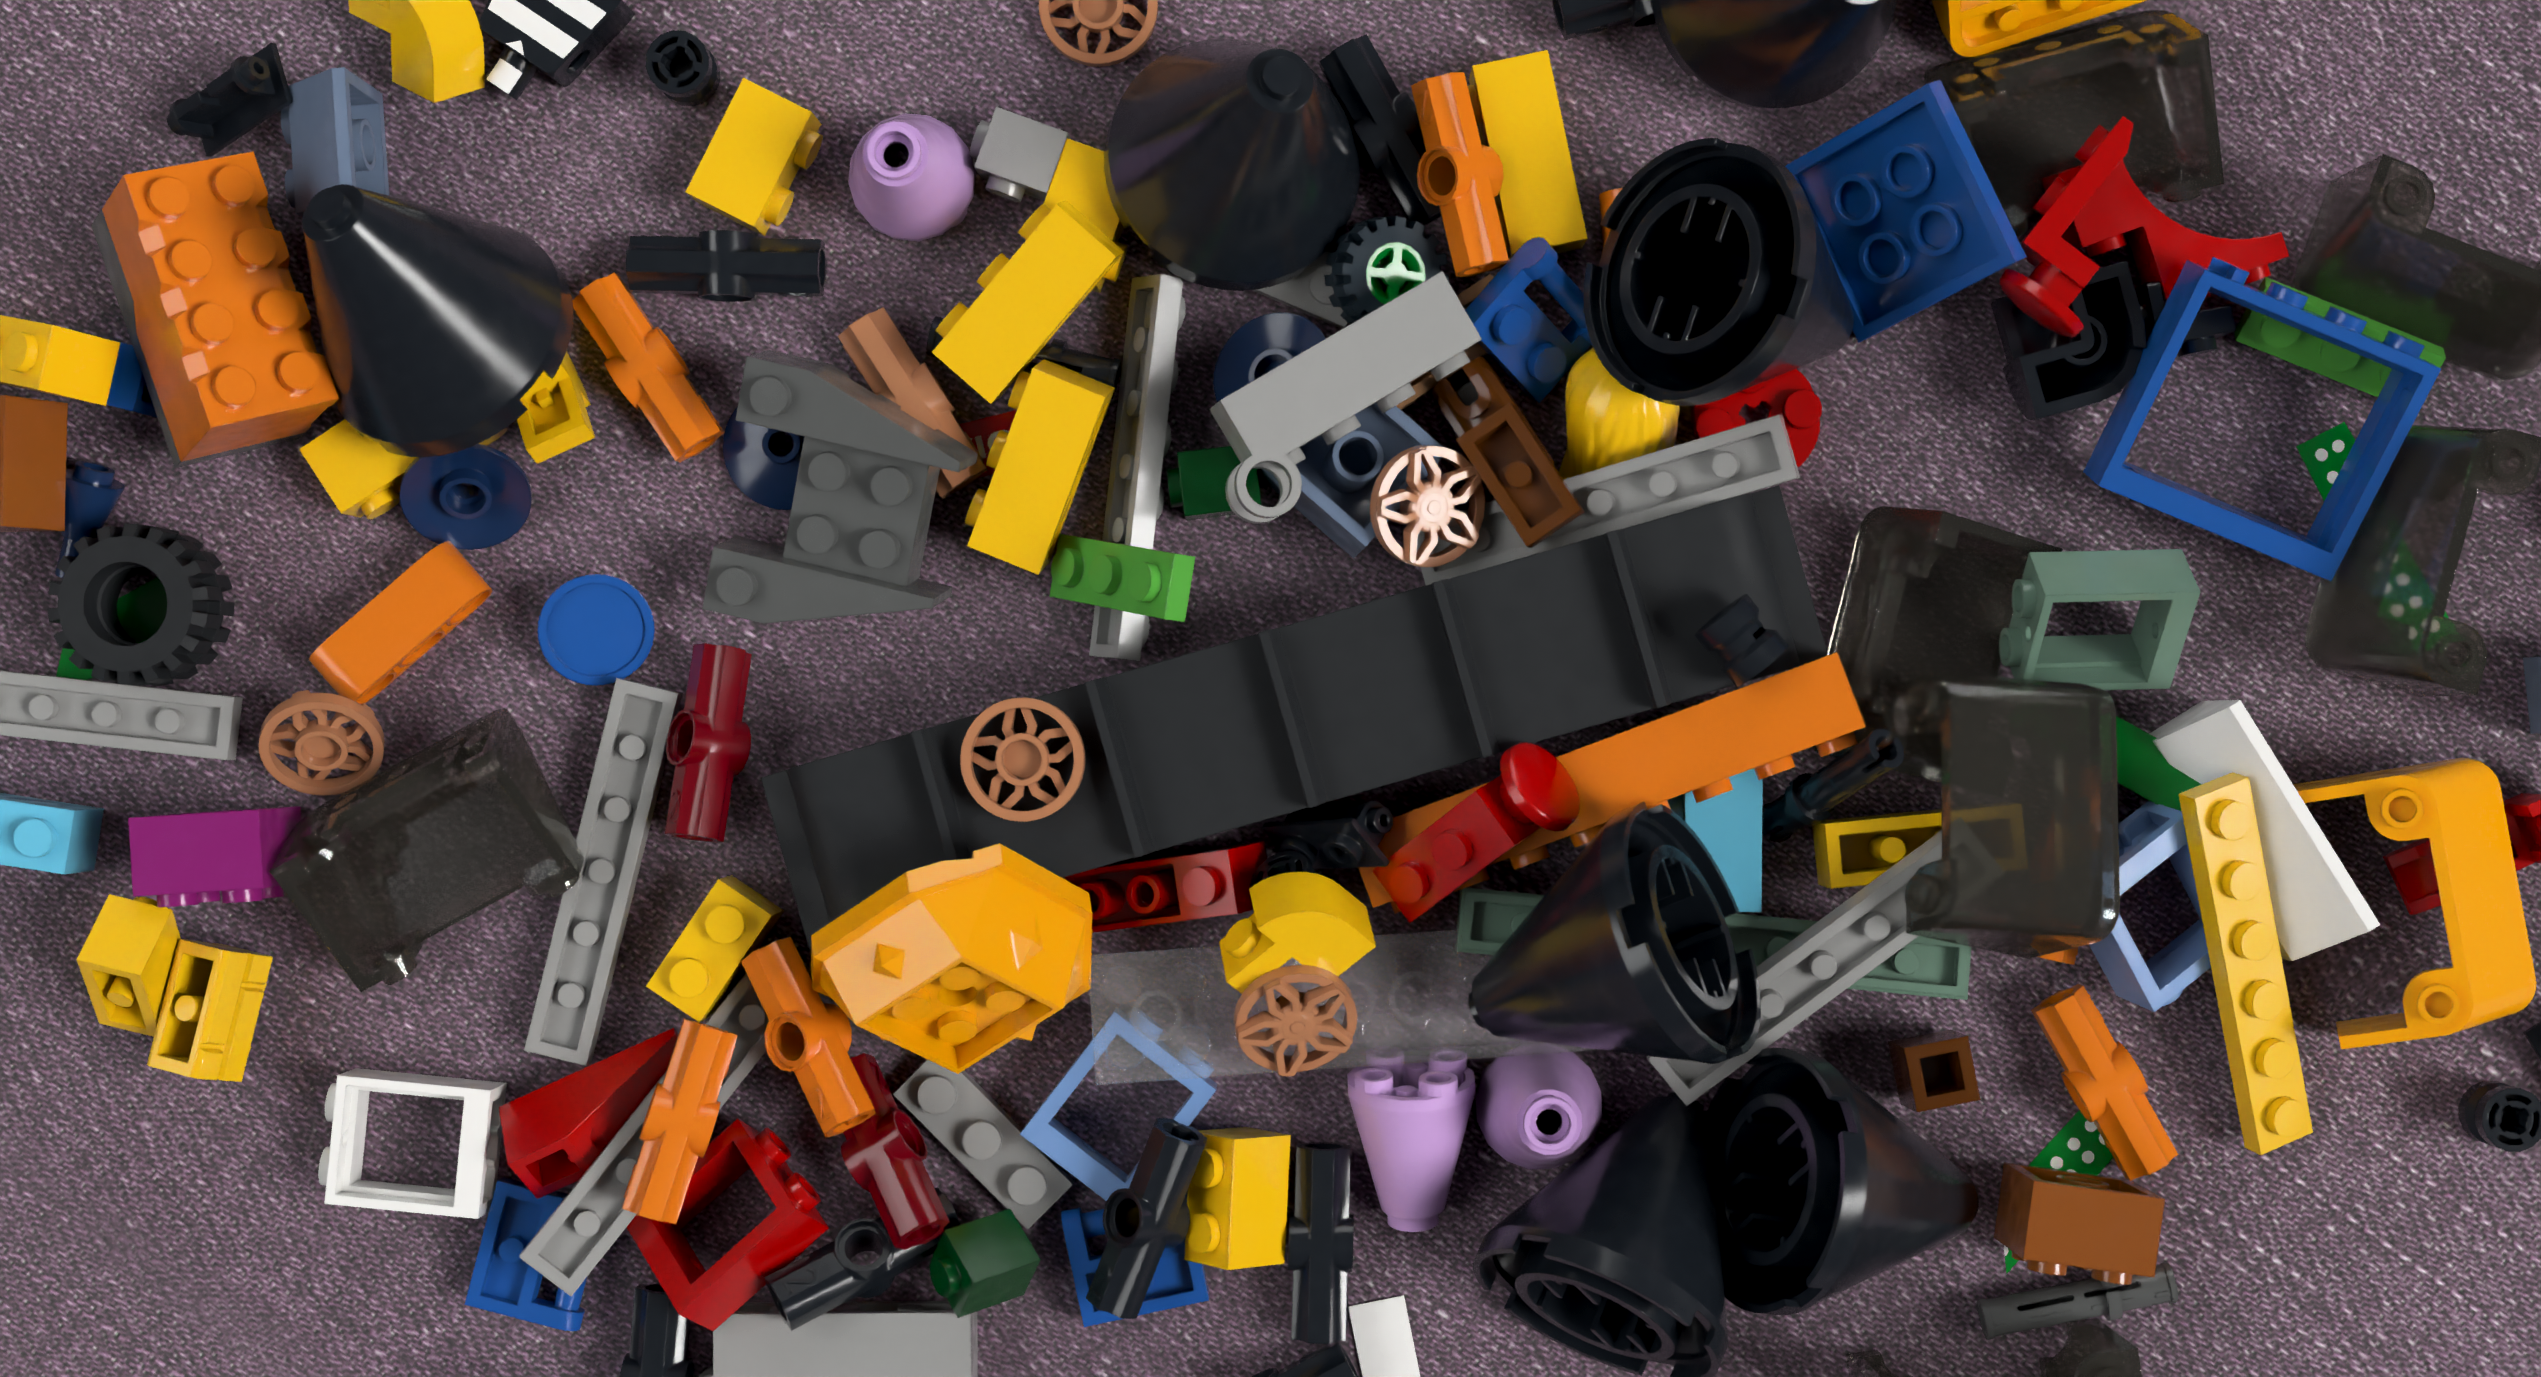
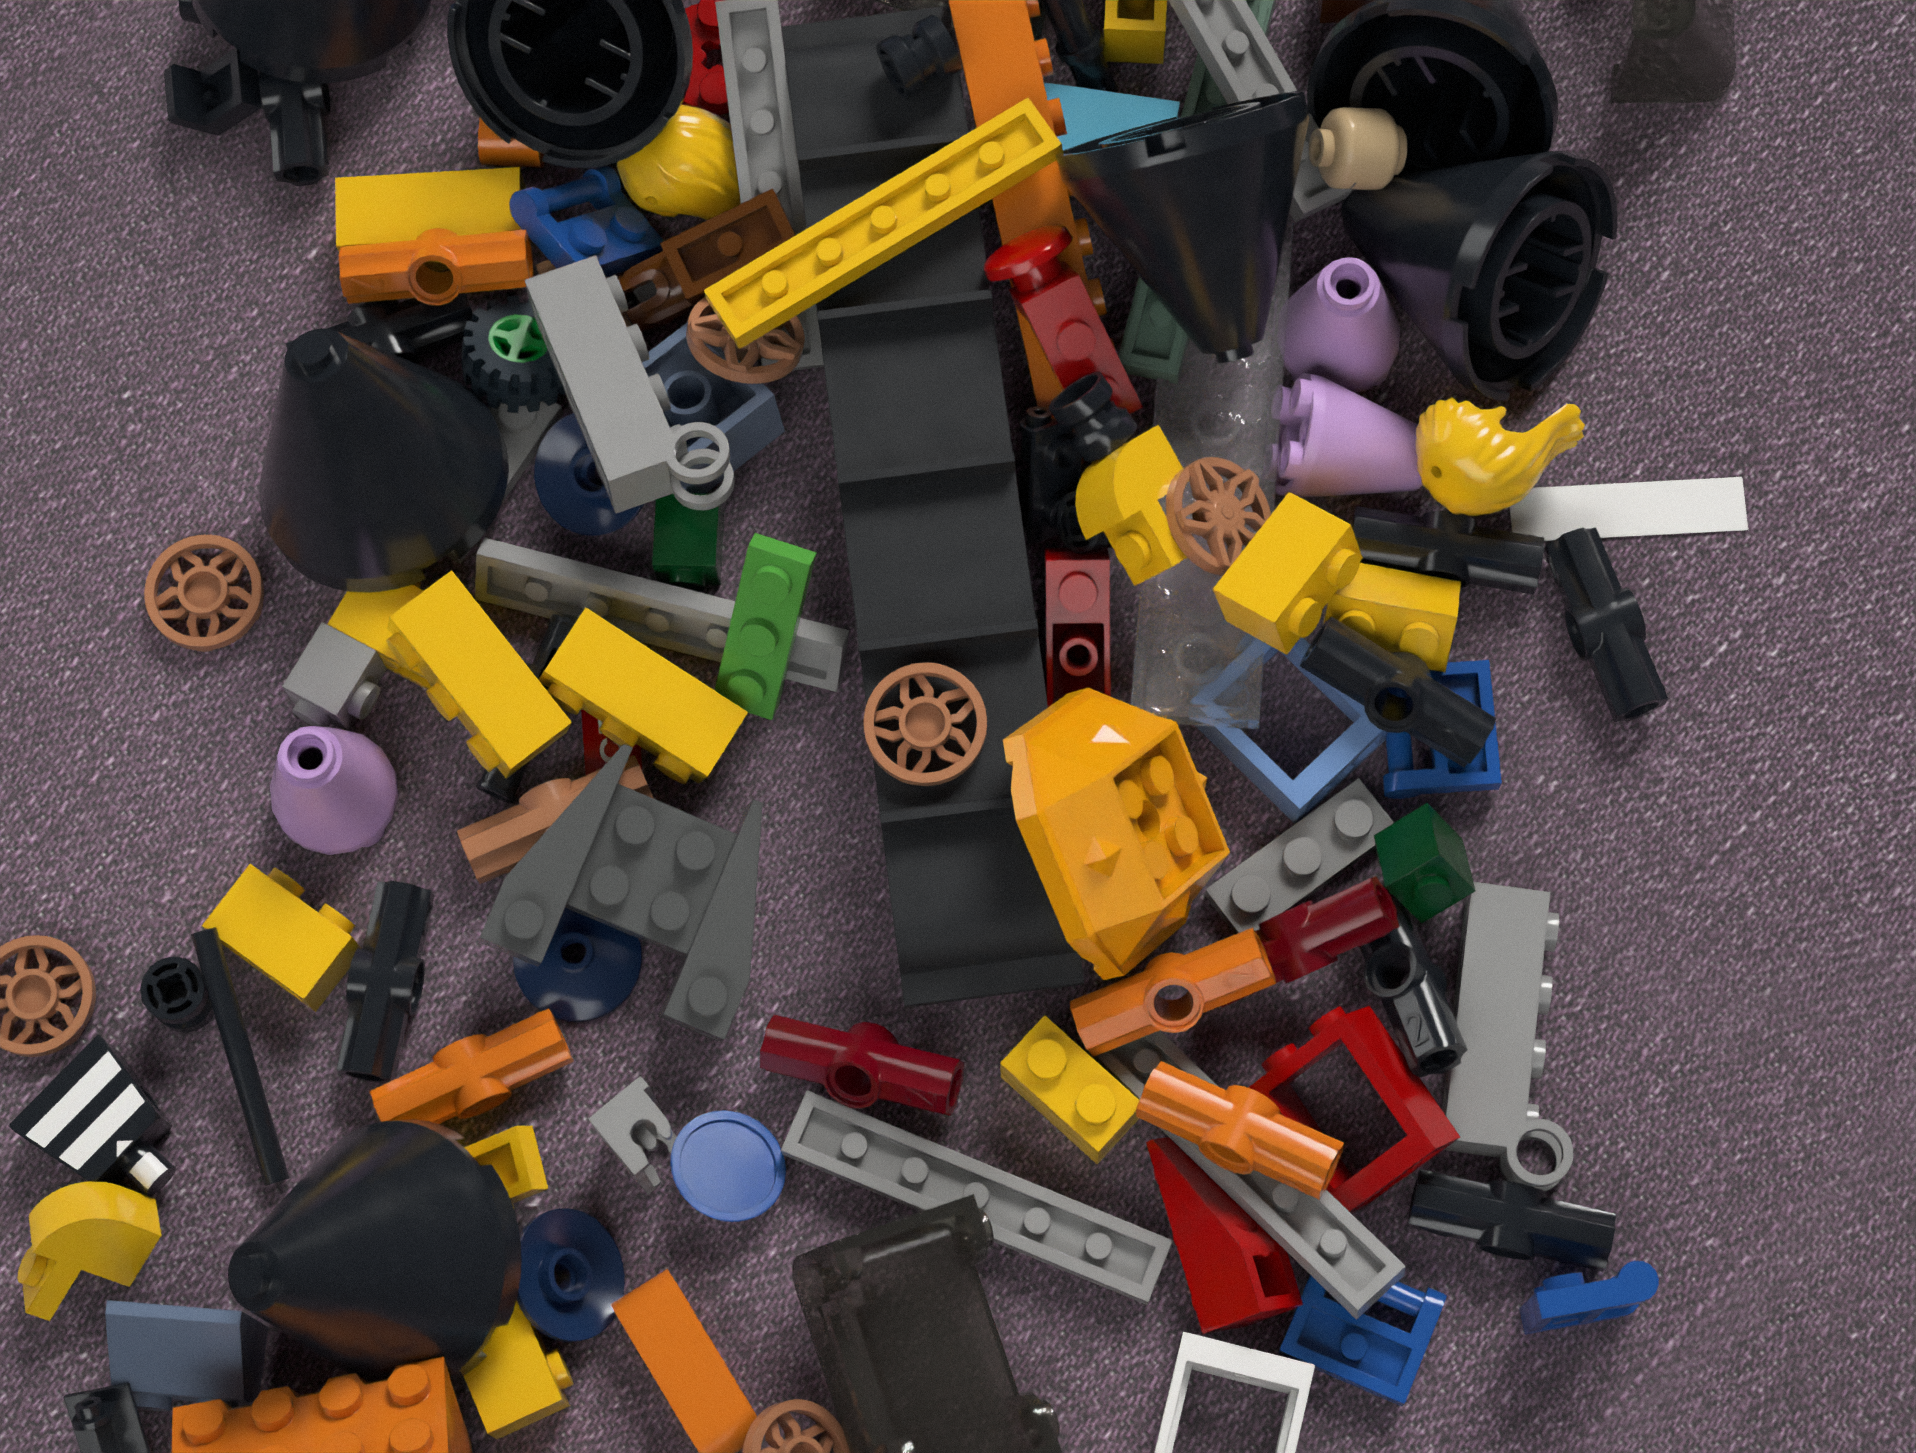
camera: 75 degrees left, 15 degrees down
none -> black bar [191,927,290,1186]
none -> light grey hinge [588,1076,677,1195]
none -> yellow plate [704,98,1063,349]
none -> black wheel [1049,372,1137,462]
none -> yellow brick [1213,492,1363,655]
none -> tan head [1309,107,1407,190]
none -> yellow piece [1415,398,1585,516]

